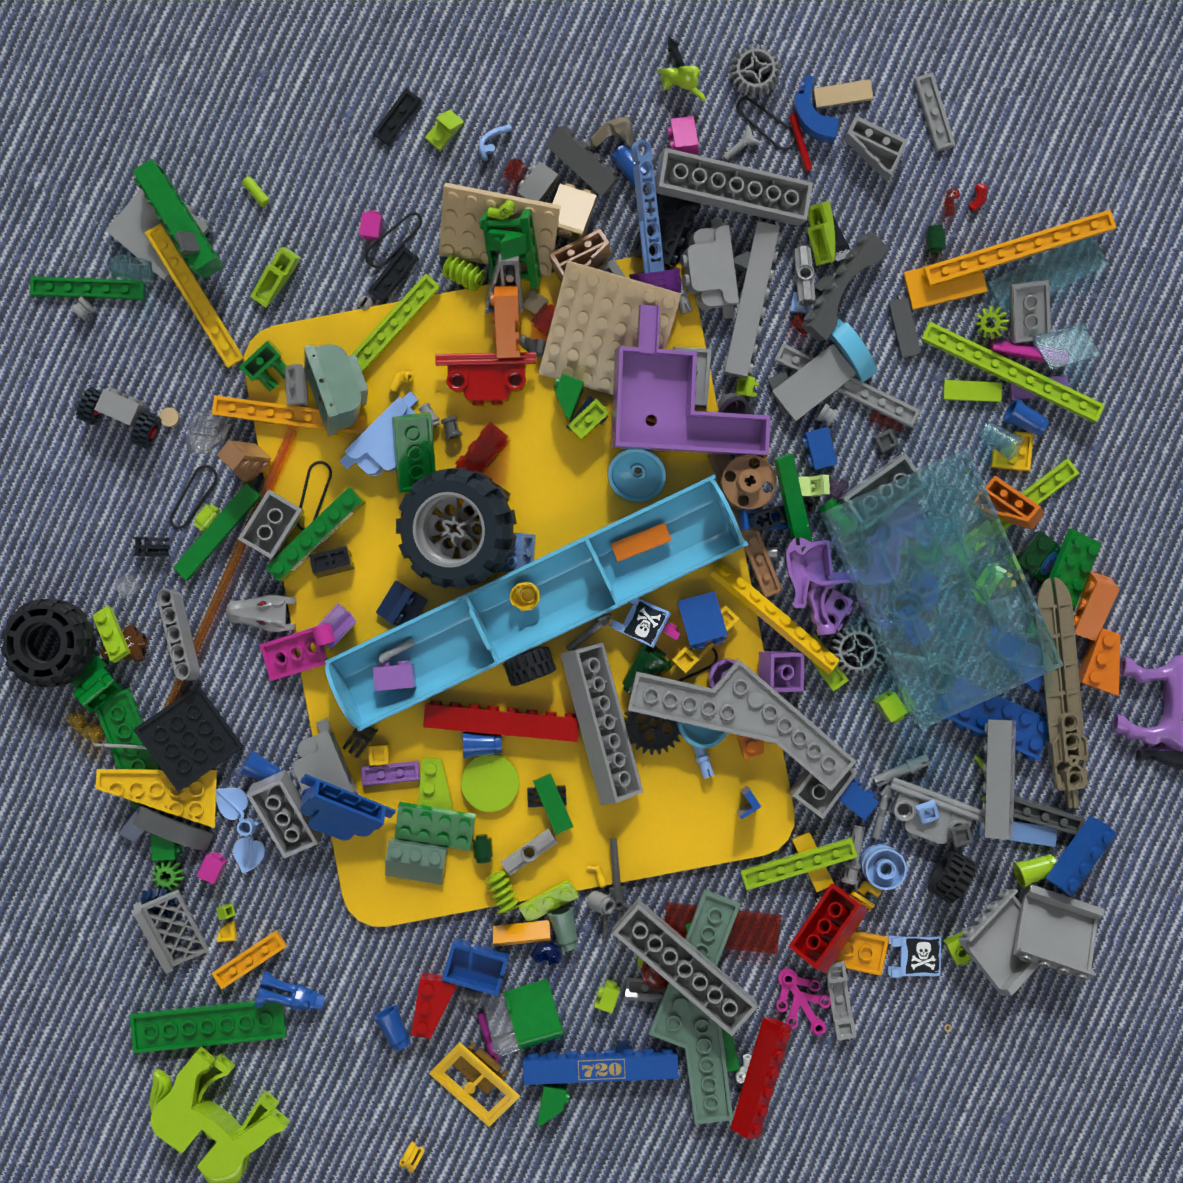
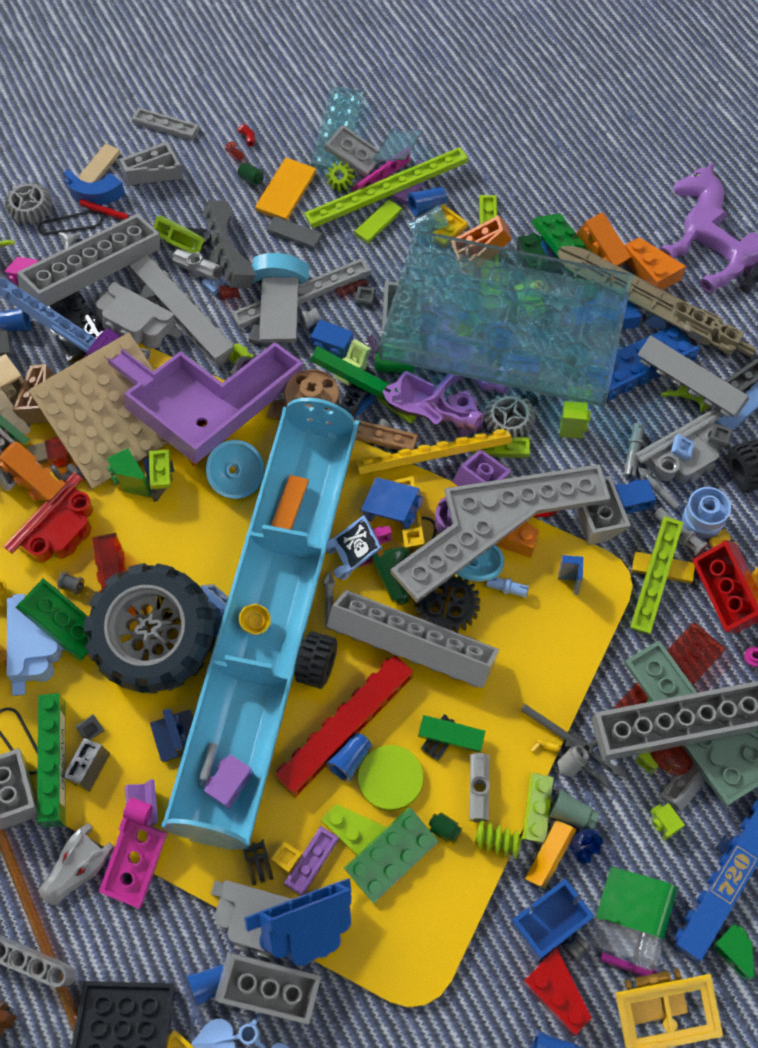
camera: 50 degrees left, 25 degrees down
sand green slope [385,837,448,885] -> none
light orange plate [923,210,1117,287] -> none
none -> dark grey slope [75,714,105,740]

